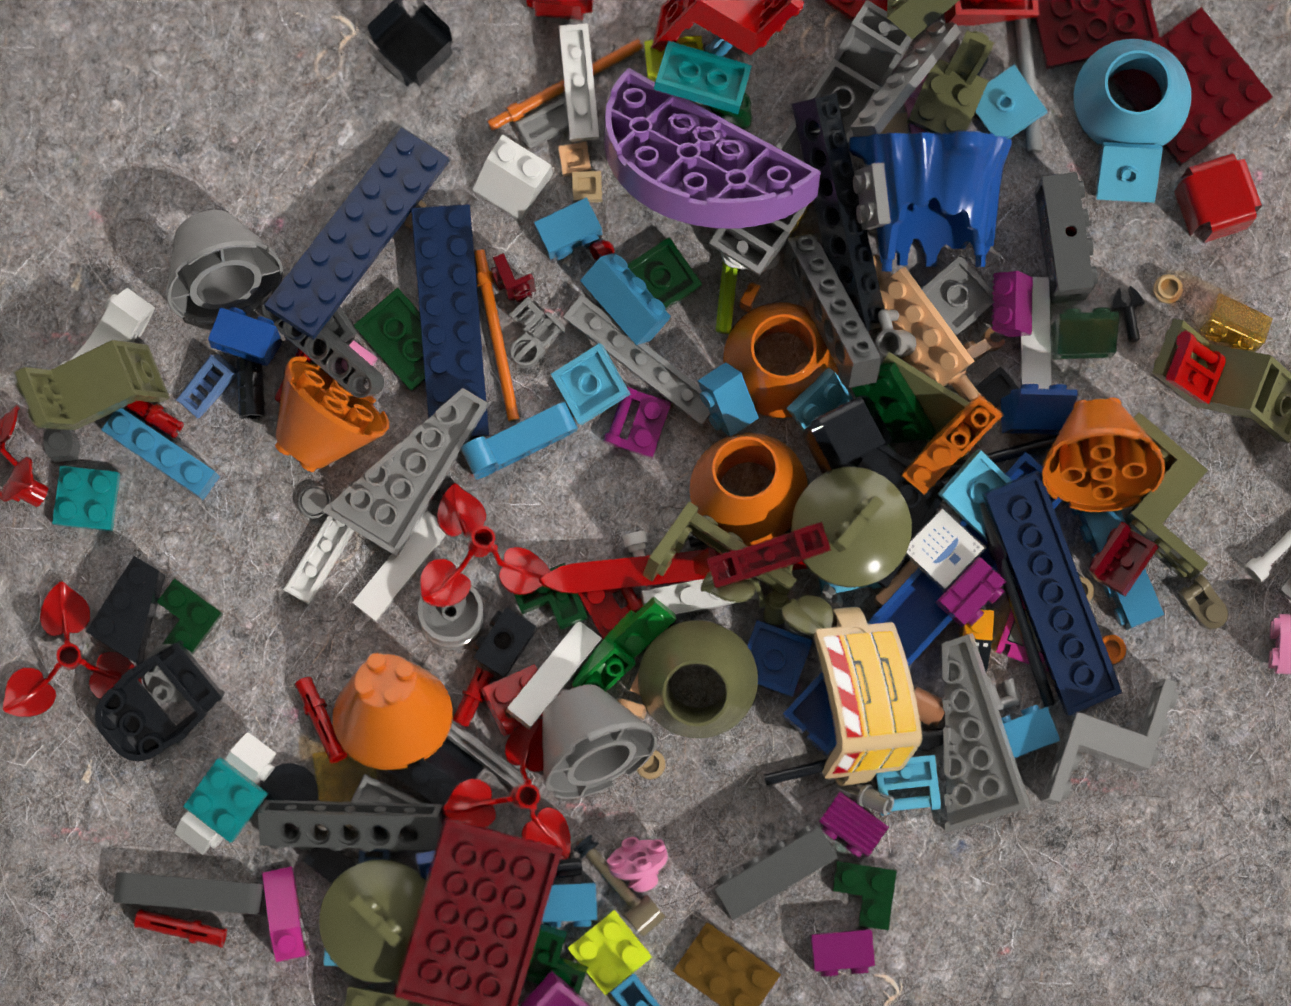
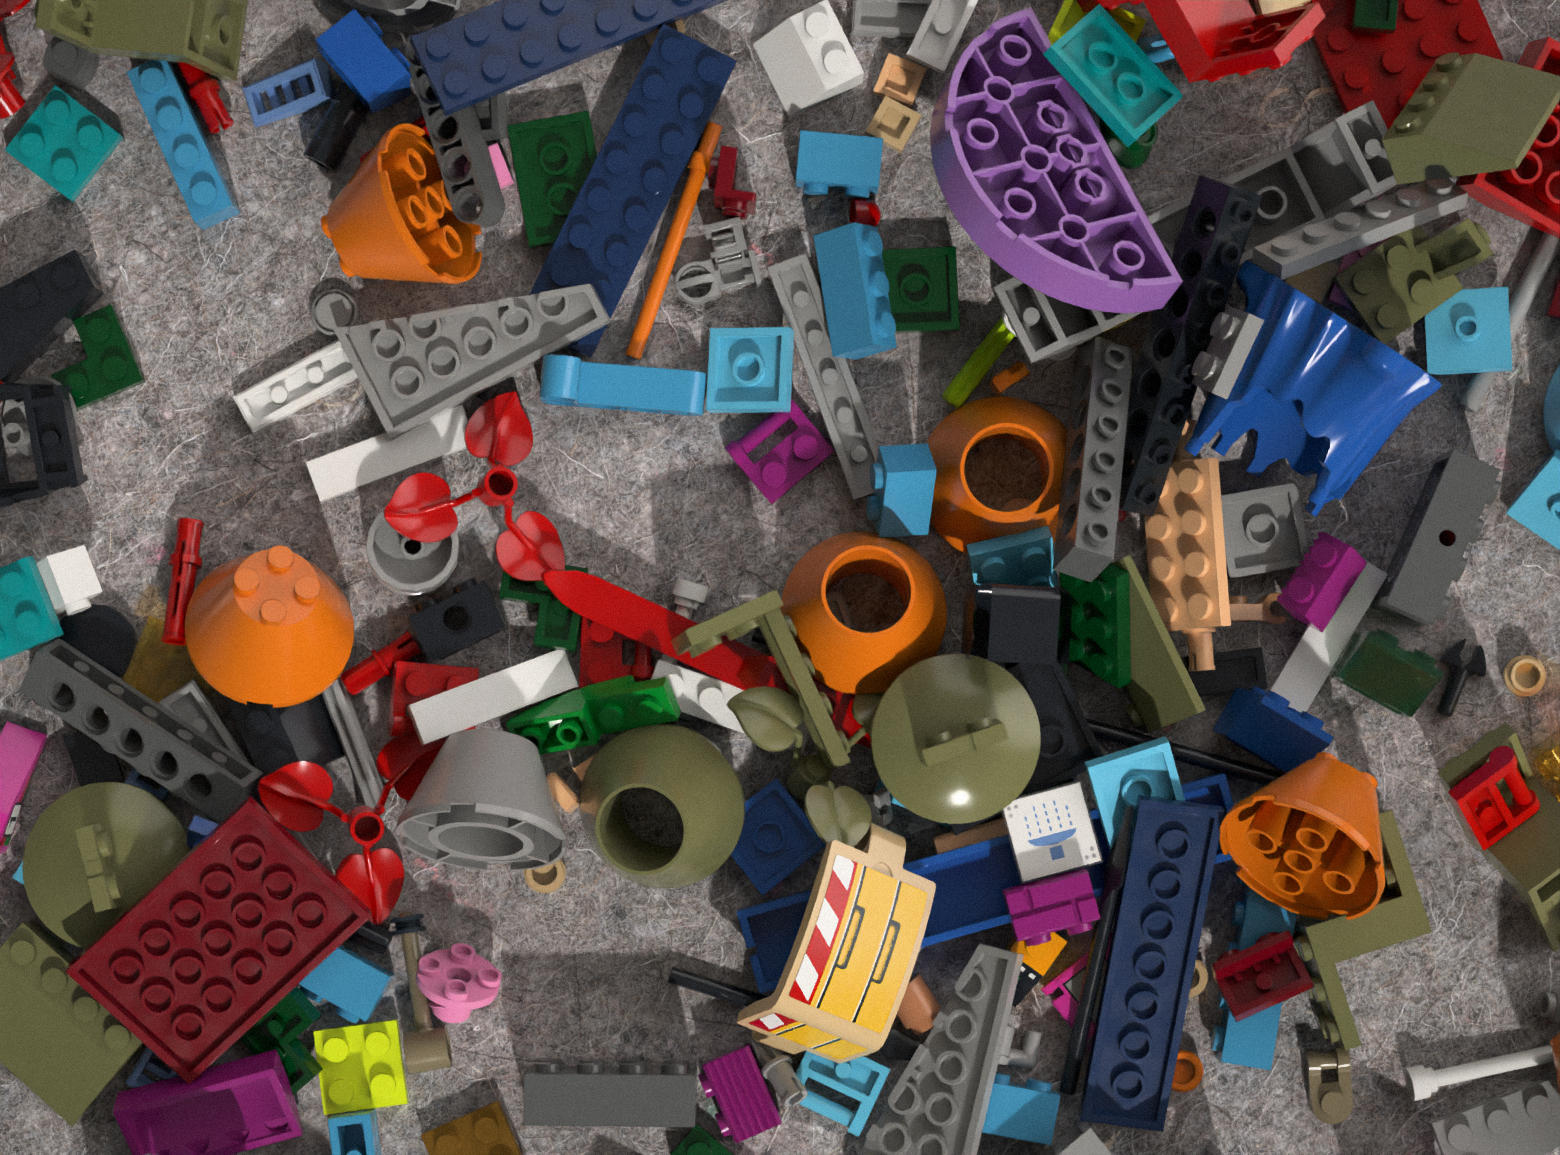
camera: 25 degrees right, 5 degrees up
dark red slope [706,521,832,588] -> none
light grey piece [876,309,916,358] -> none
orange slope [902,395,1003,495] -> none

